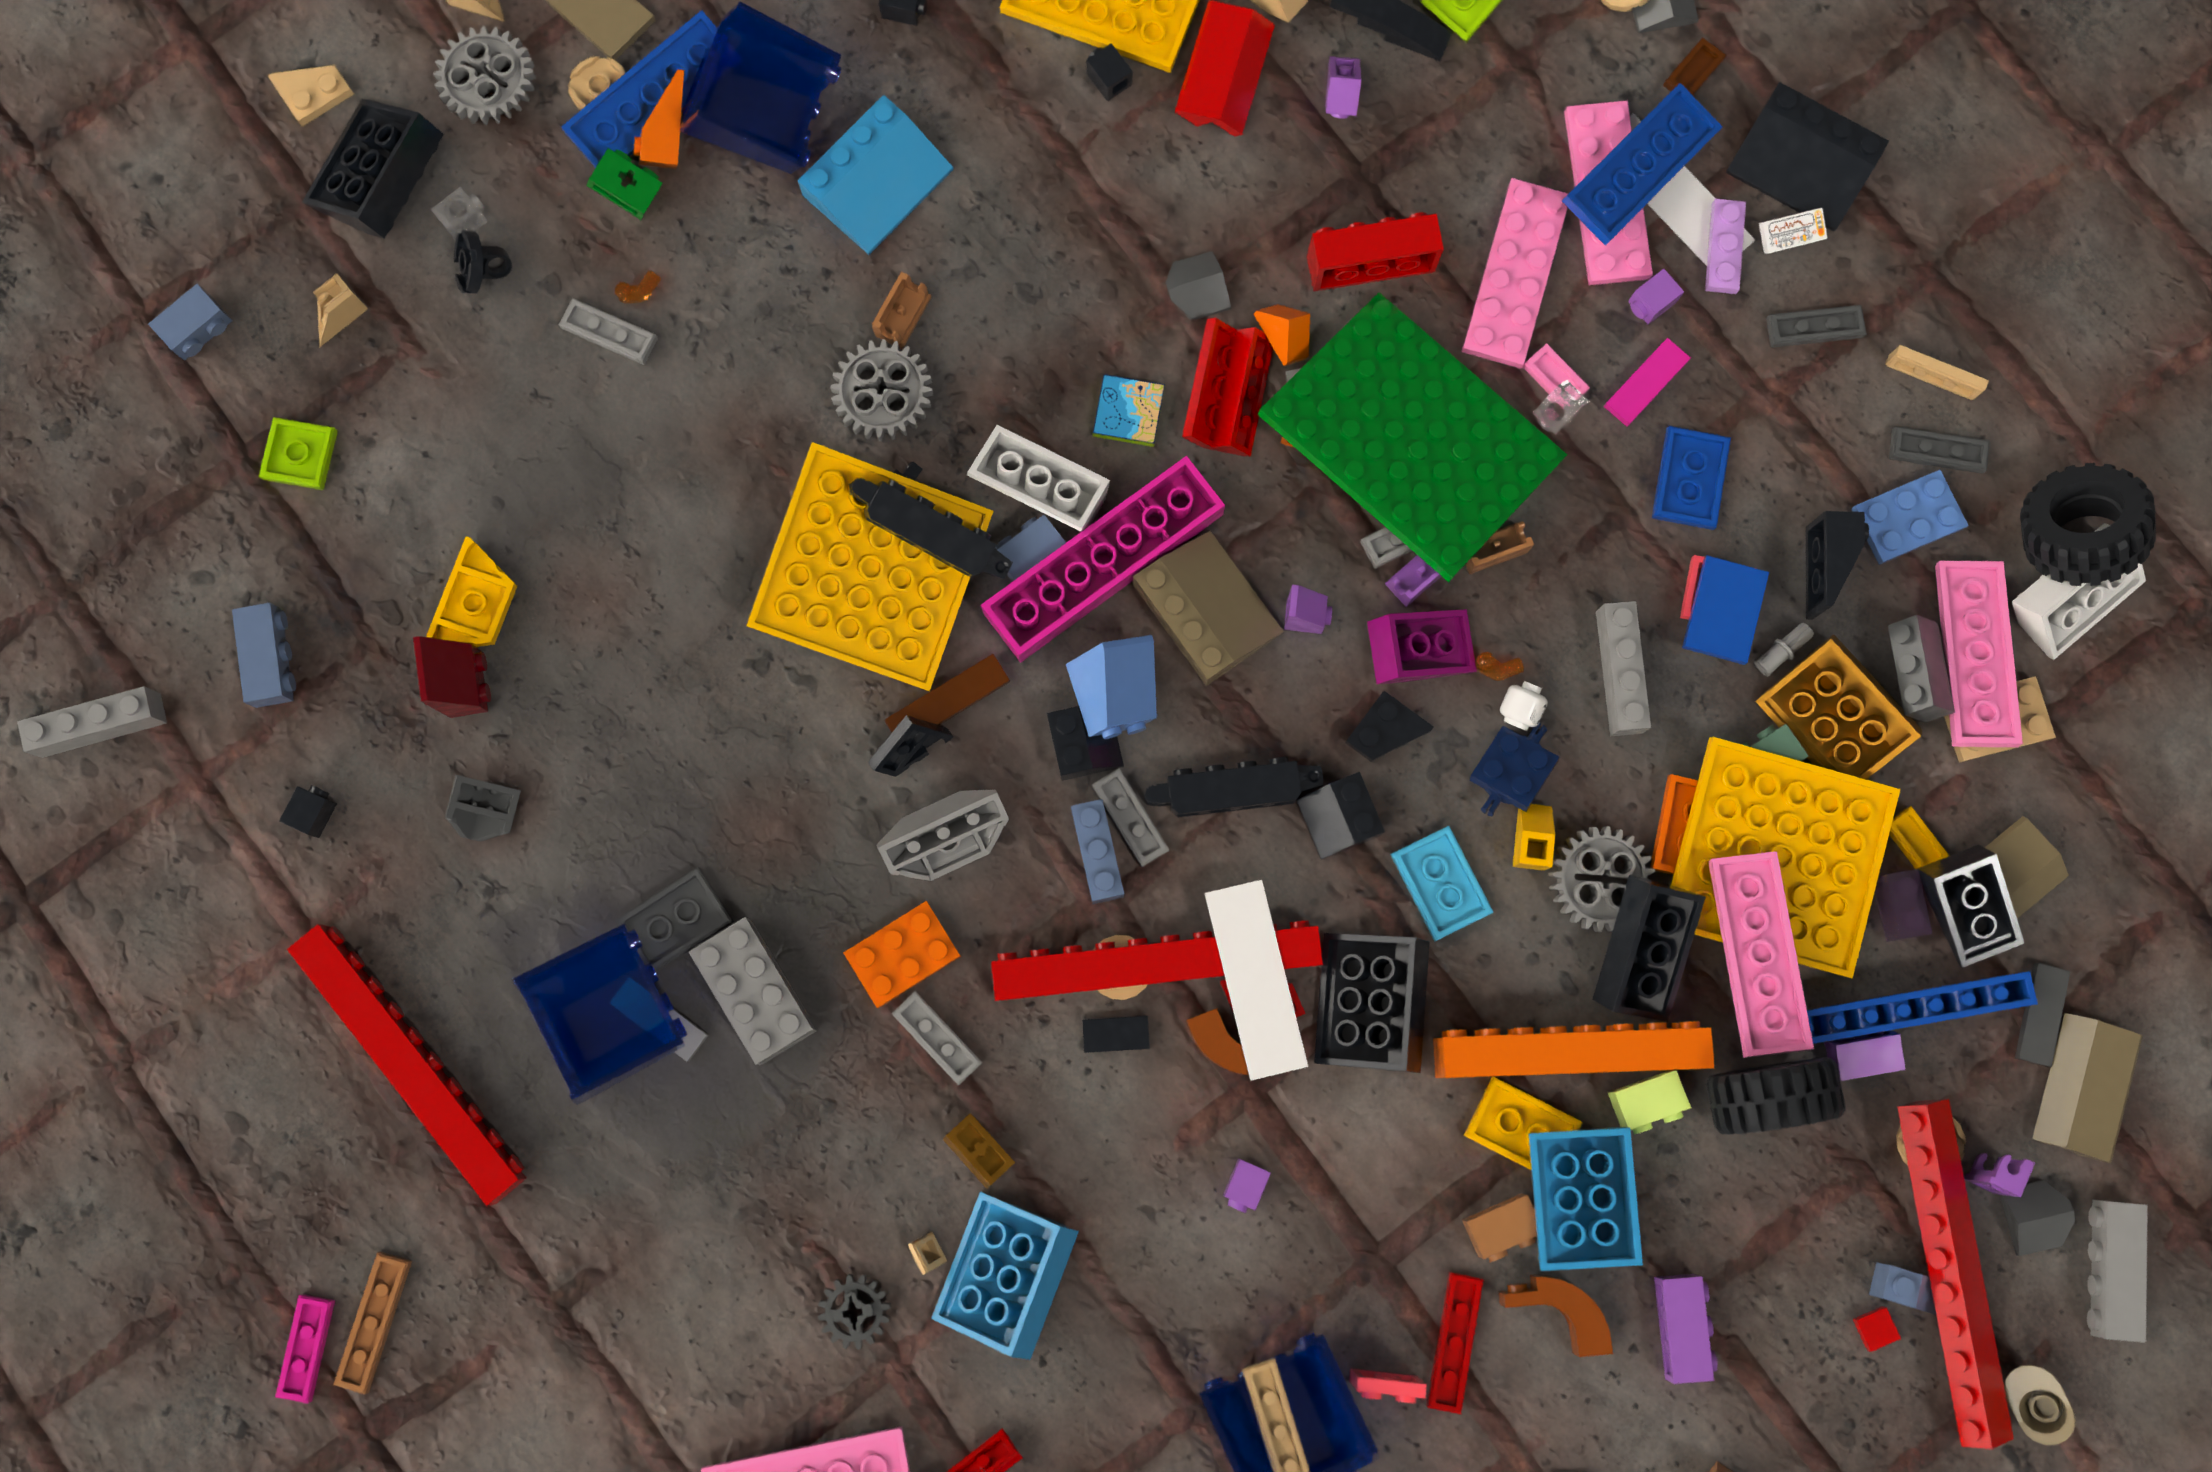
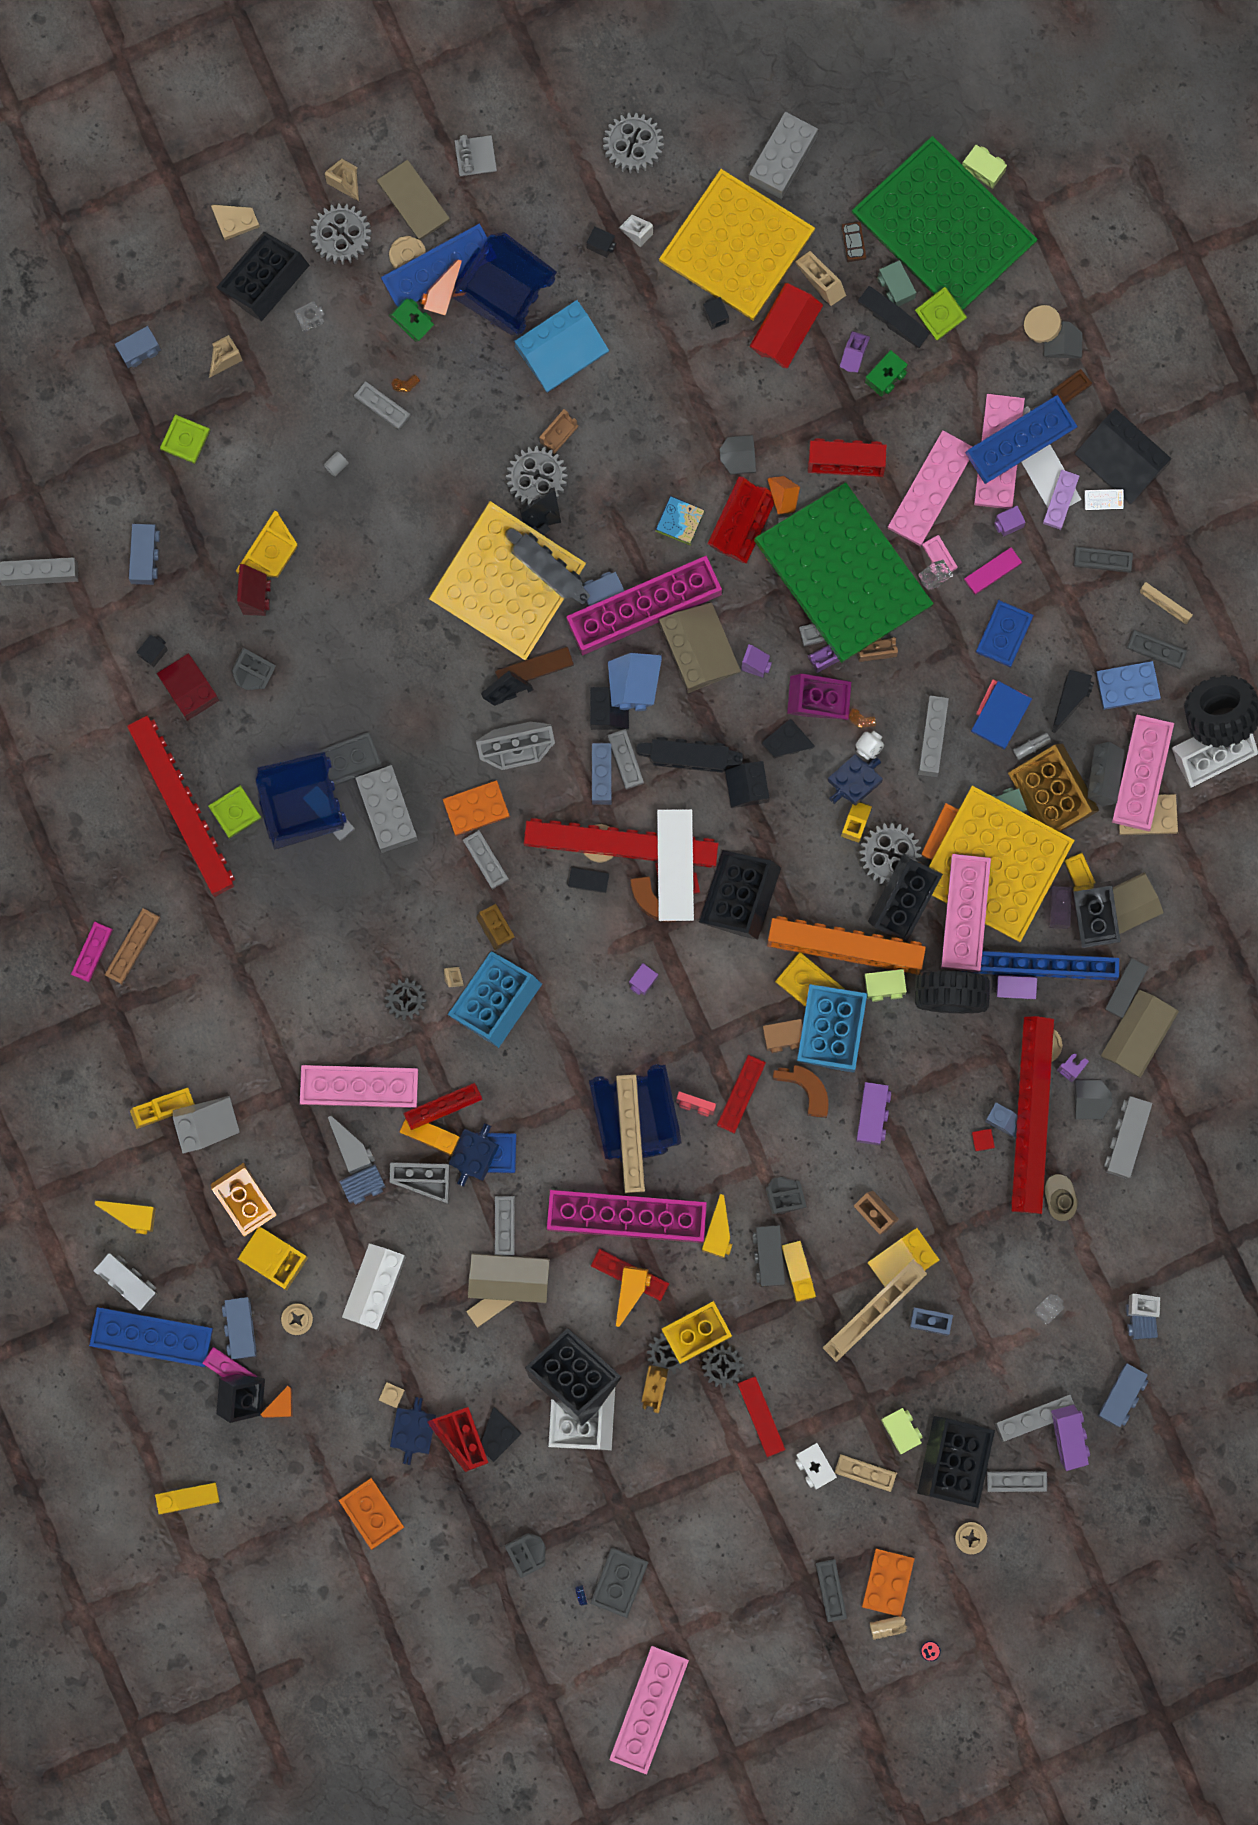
camera: 15 degrees right, 0 degrees up
black tile [454,230,512,293] -> none
white slope [967,425,1110,532] -> none
medium azure tile [1390,826,1494,942] -> none
none -> dark red slope [156,653,219,721]
none -> lime tile [208,785,261,839]
none -> light grey beam [323,451,349,477]
none -> black wing [520,487,561,528]
none -> green brick [865,350,908,397]

